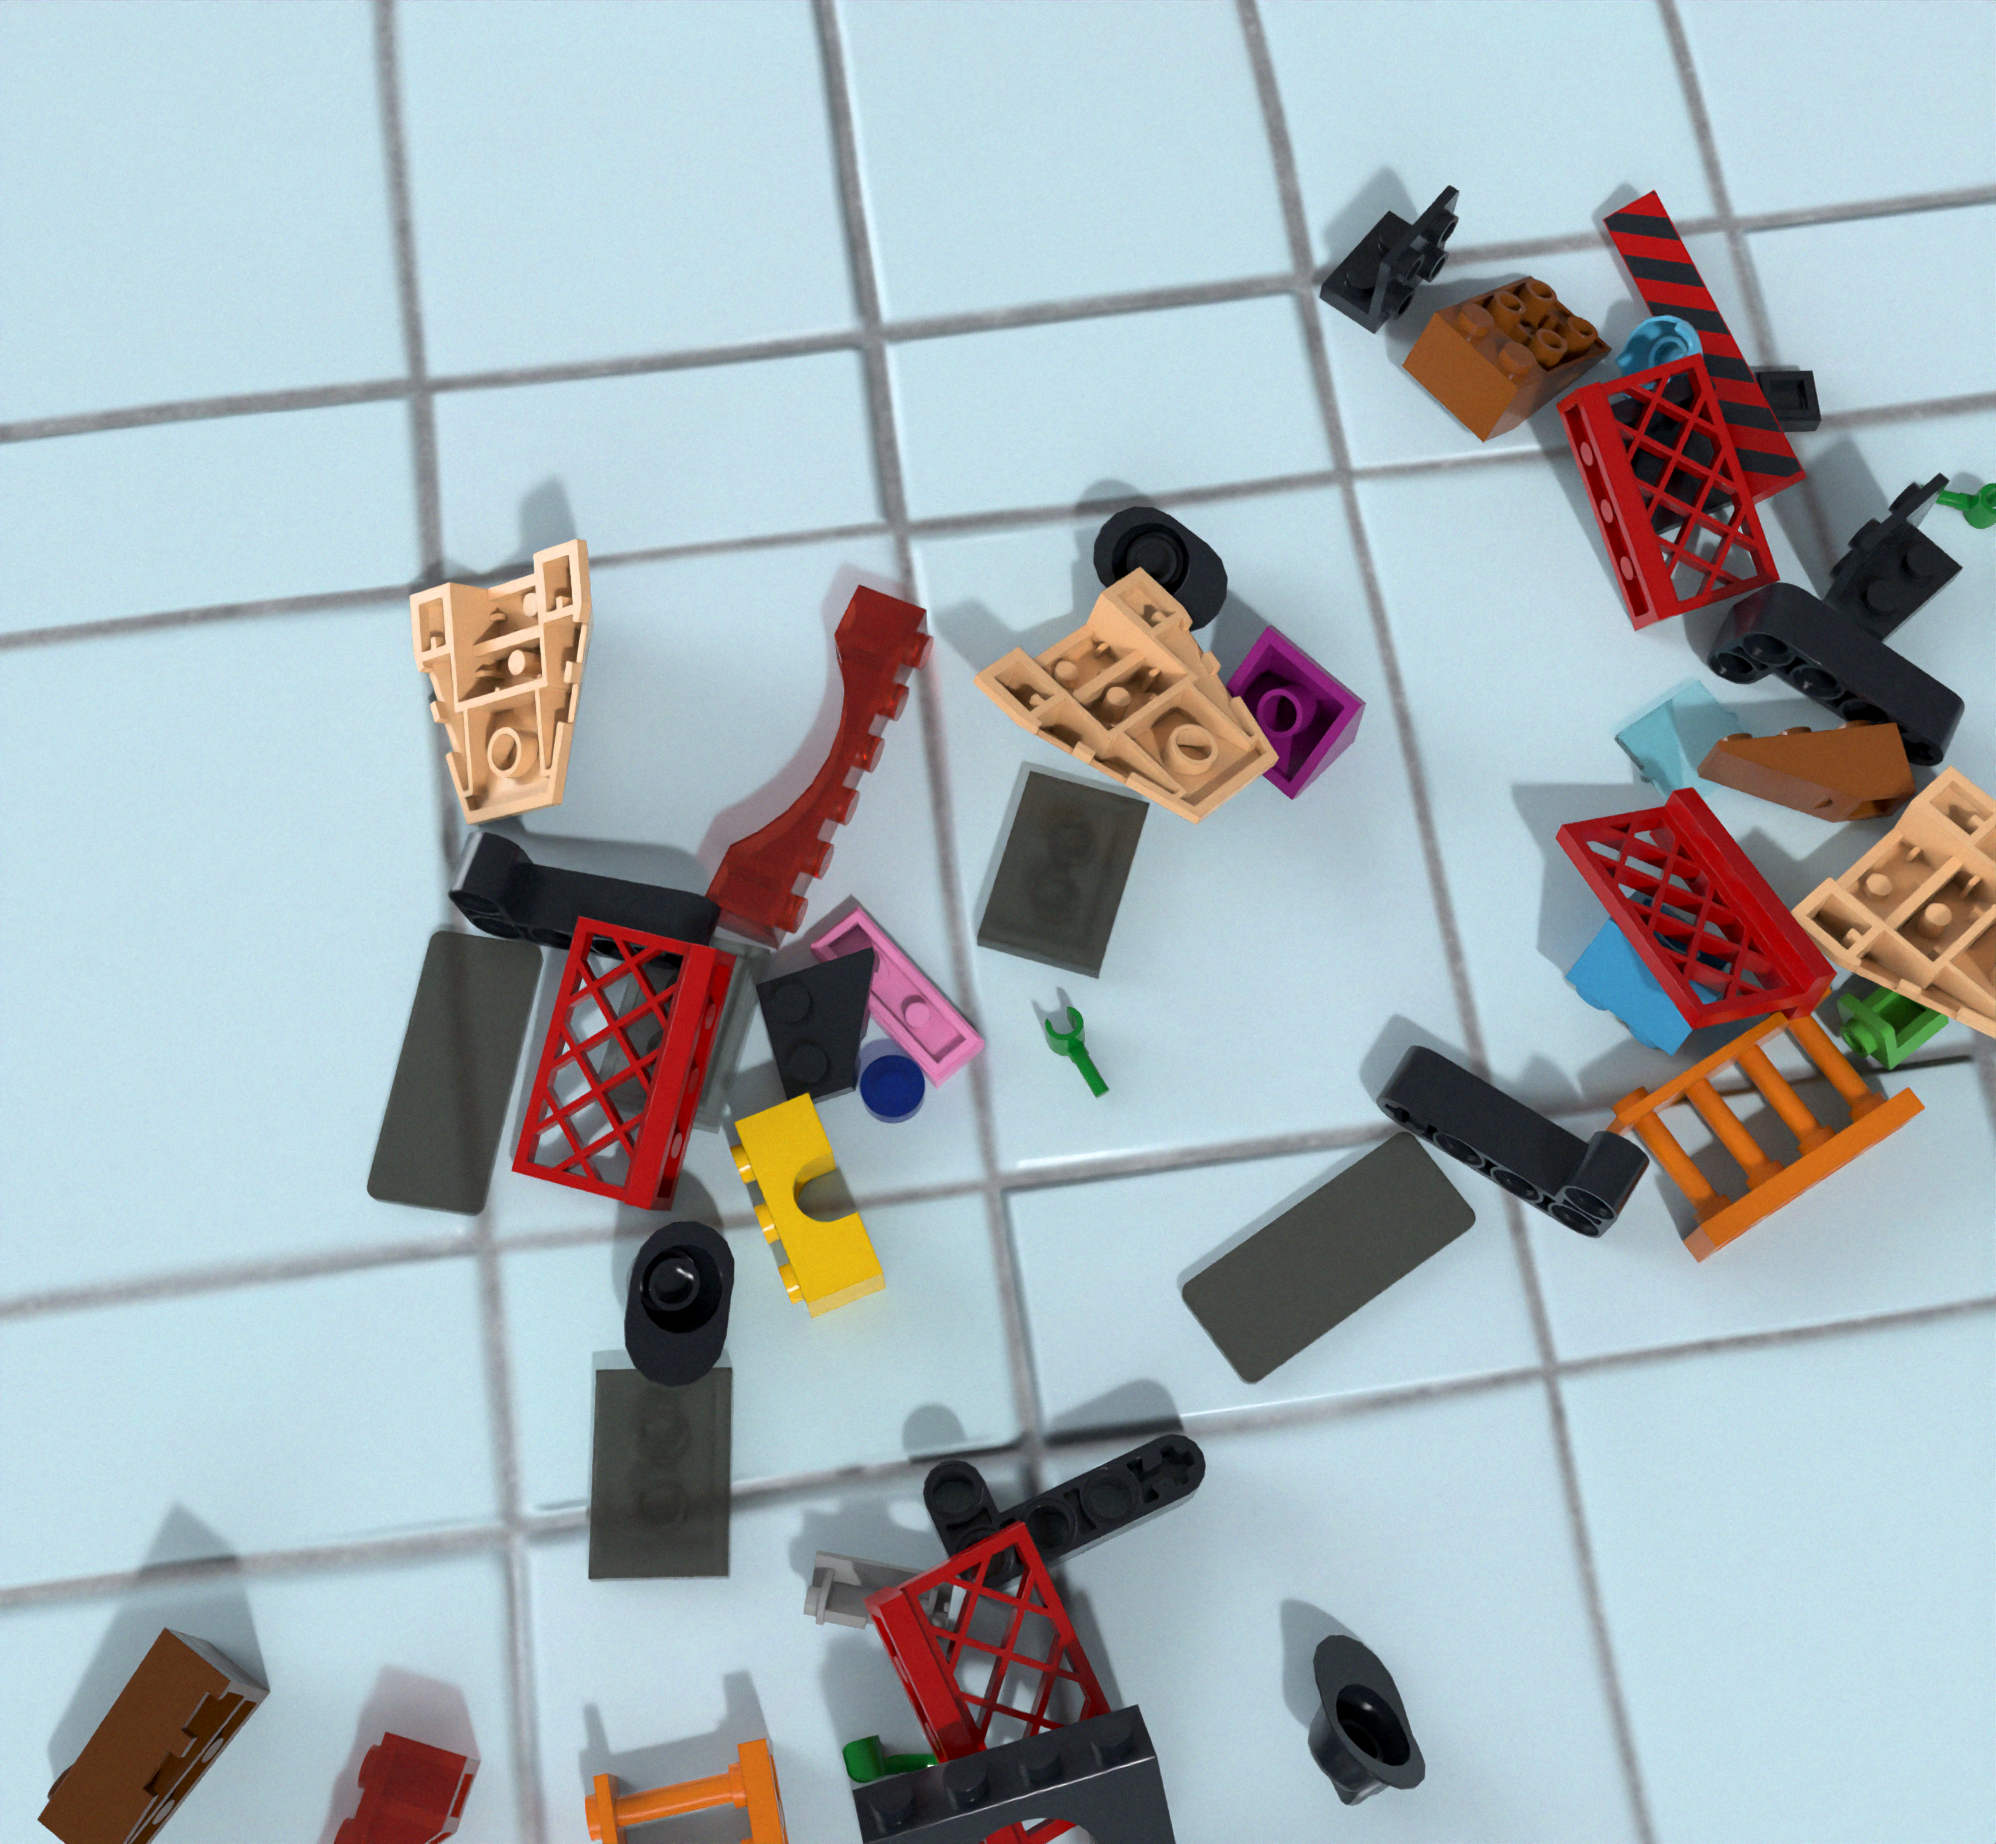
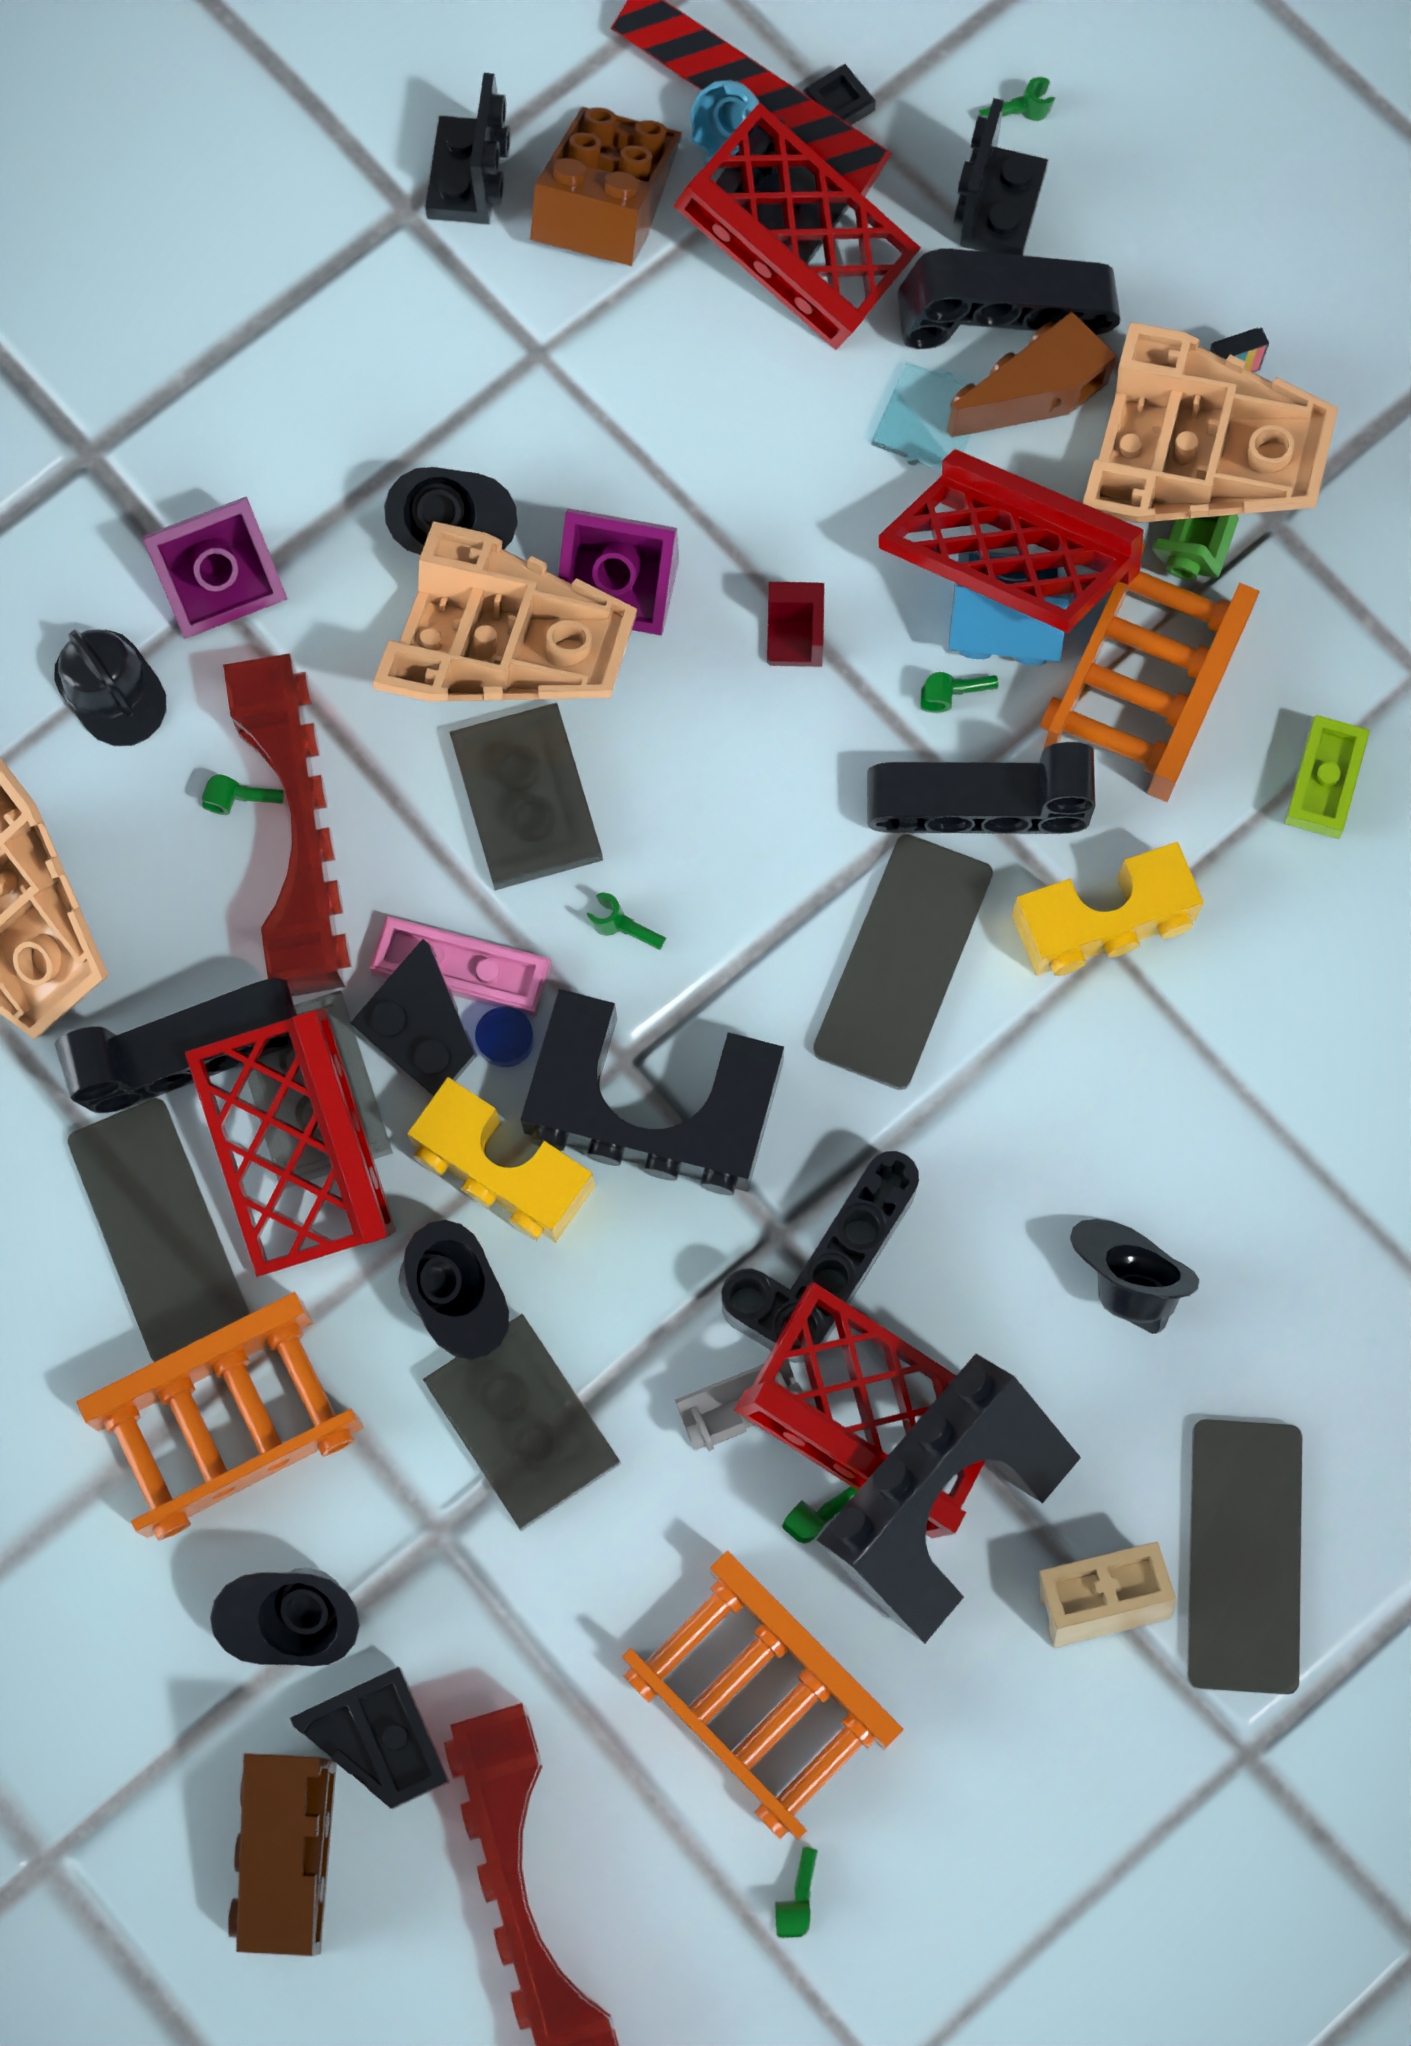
camera: 30 degrees left, 5 degrees up
none -> black piece [54,629,167,746]
none -> orange fence [76,1292,364,1541]
none -> magenta slope [142,496,288,639]
none -> green hand [202,774,284,815]
none -> black piece [210,1568,360,1666]
none -> black wing [290,1666,450,1809]
none -> black arch [520,989,784,1195]
none -> dark red panel [767,582,825,667]
none -> green hand [920,672,998,713]
none -> yellow arch [1012,841,1204,976]
none -> lime plate [1284,715,1370,839]

